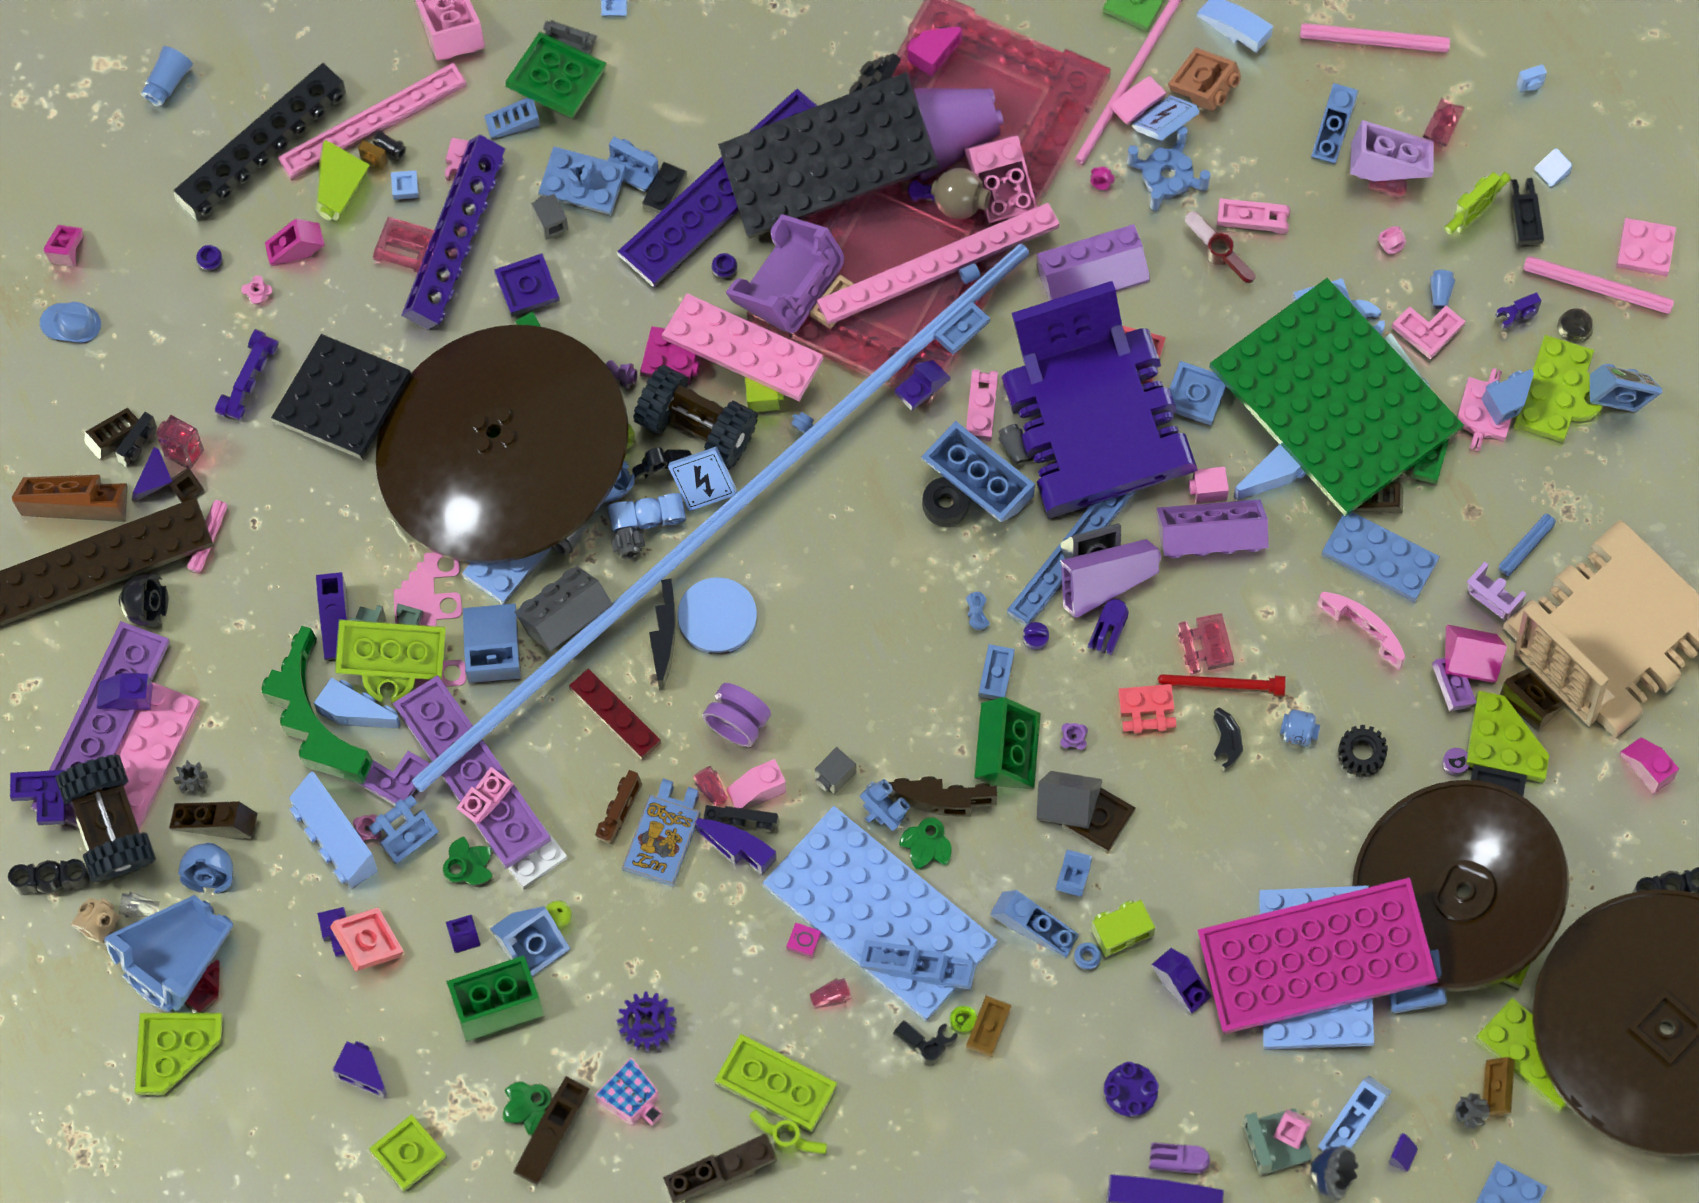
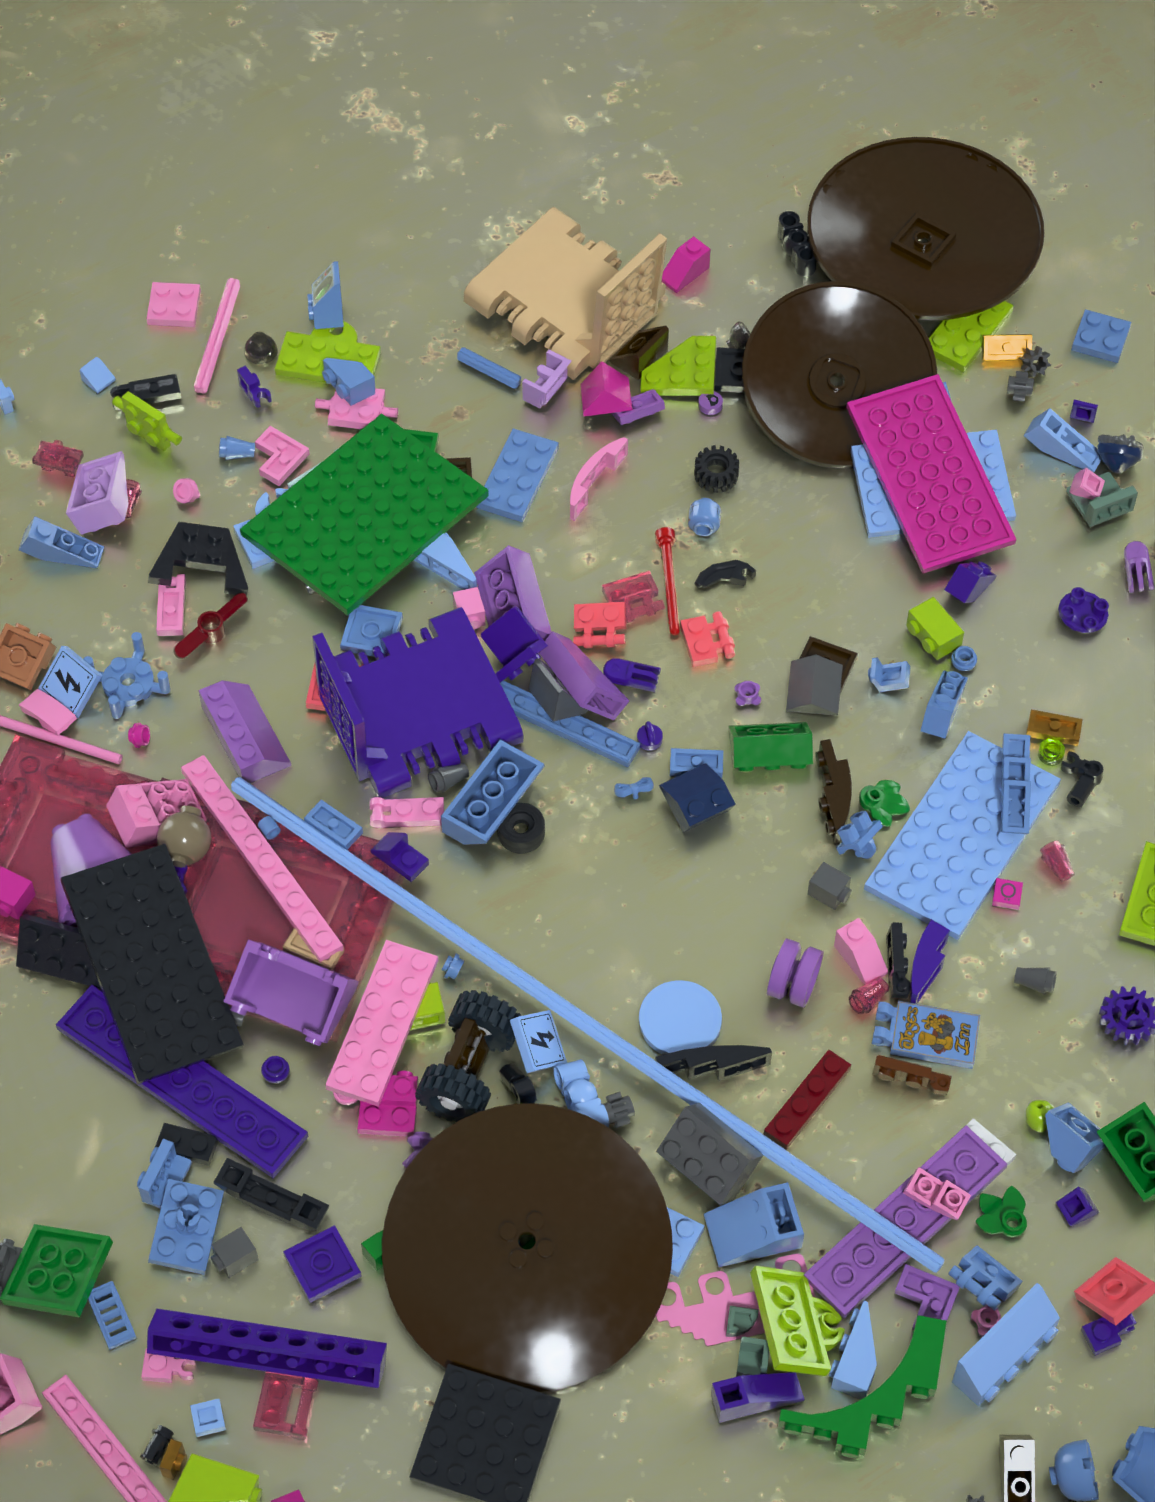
camera: 100 degrees left, 10 degrees down
none -> black wing [148,522,248,596]
none -> black slope [214,1158,329,1231]
none -> dark purple bracket [481,607,548,683]
none -> coral plate [573,602,626,649]
none -> dark blue slope [659,763,736,833]
none -> clear smoke brick [726,321,751,350]
none -> dark grey gear [1007,371,1034,402]
none -> dark grey cone [1014,967,1057,994]

